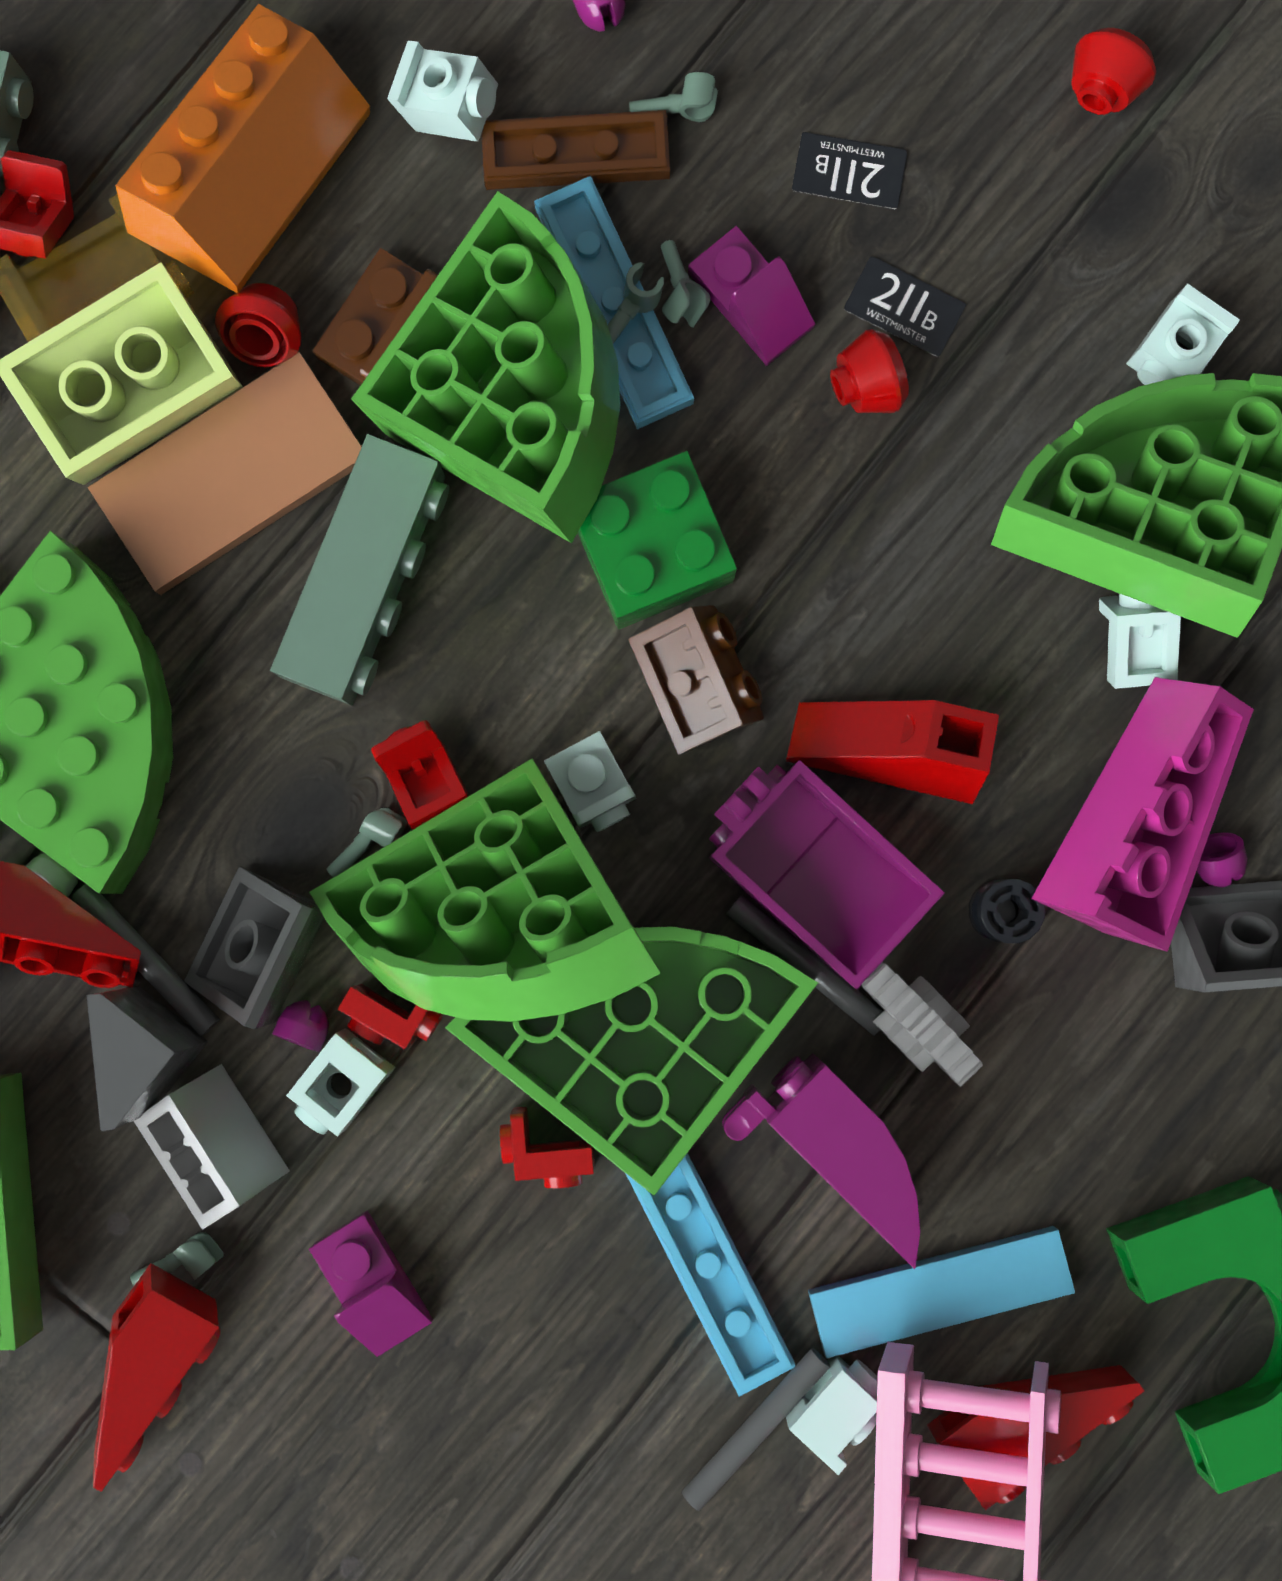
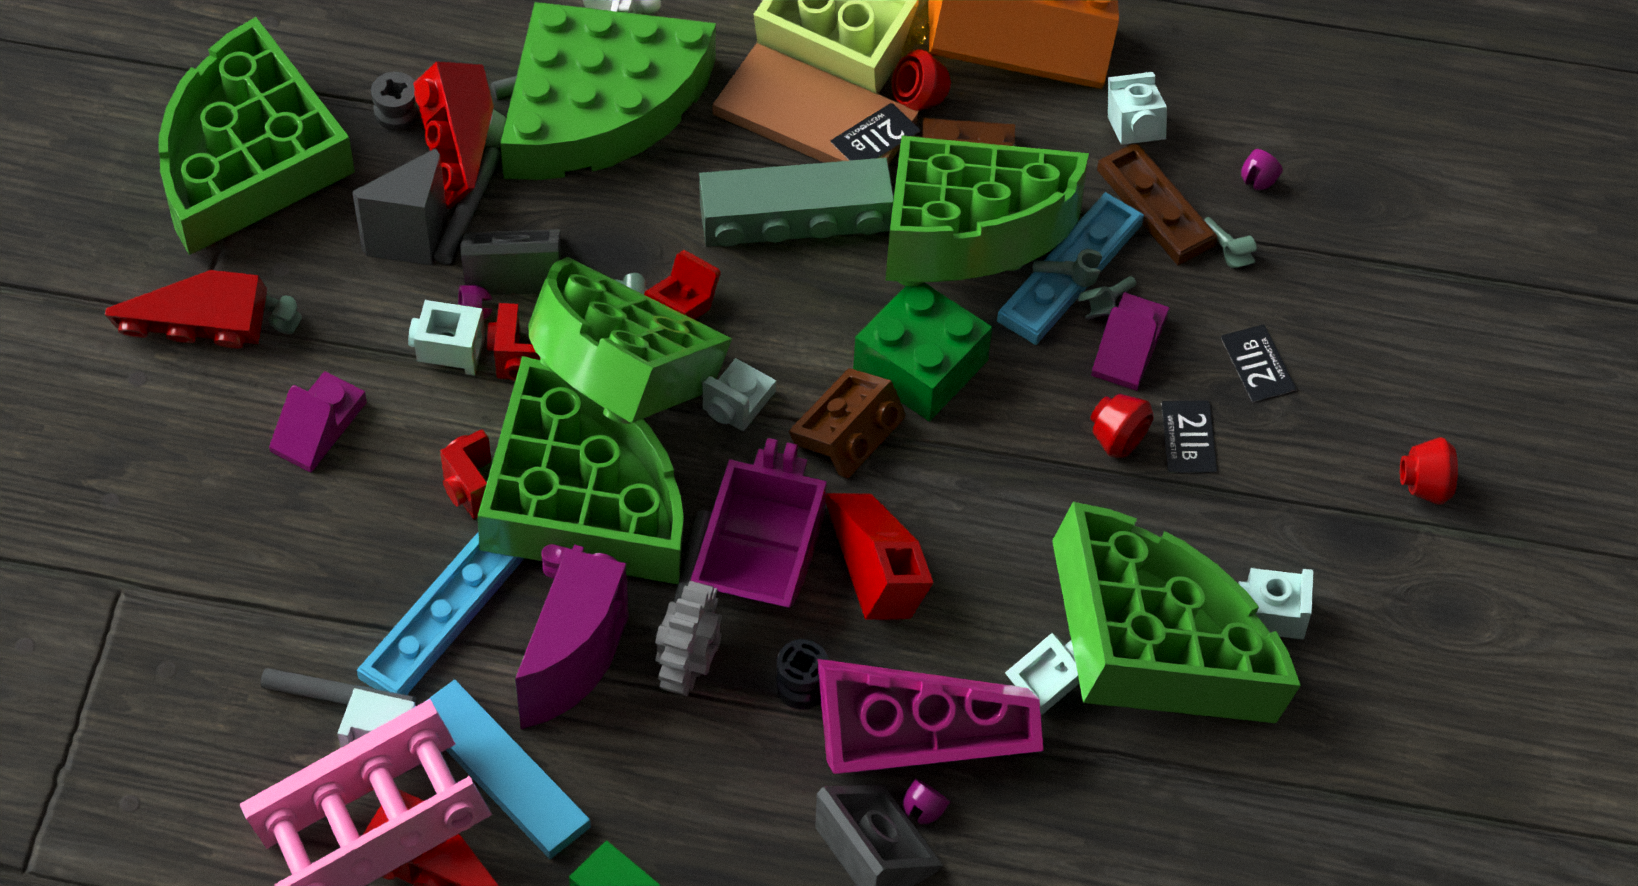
camera: 60 degrees right, 30 degrees down
light grey brick [134,1064,290,1230] -> none
none -> black sticker [830,103,920,161]

